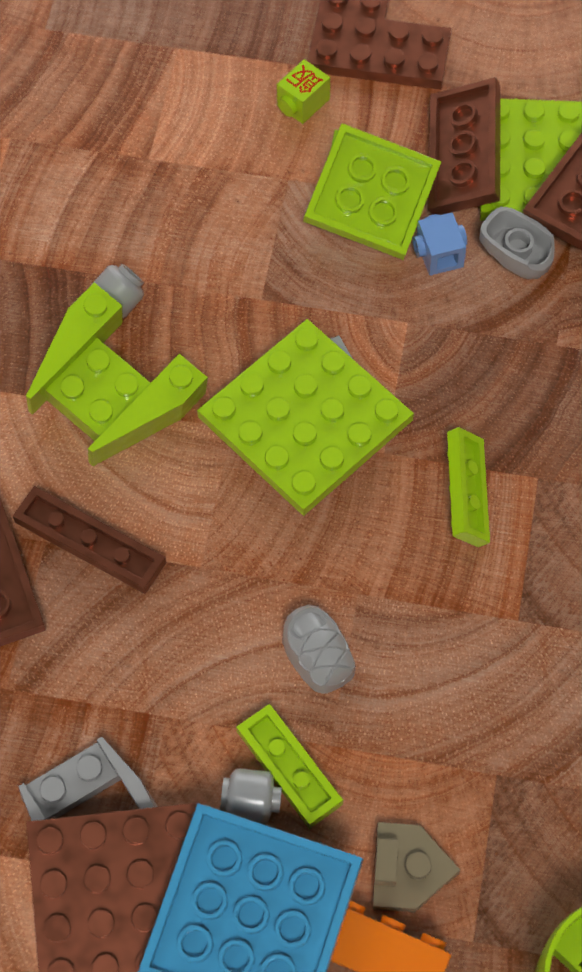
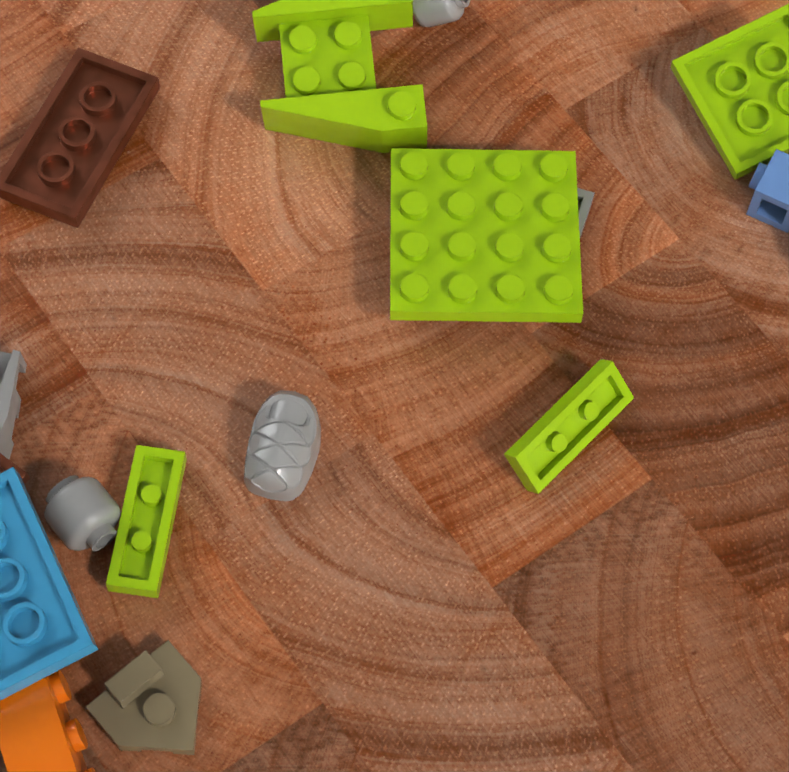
camera: 40 degrees right, 0 degrees up
copper plate [13,486,166,594] -> none

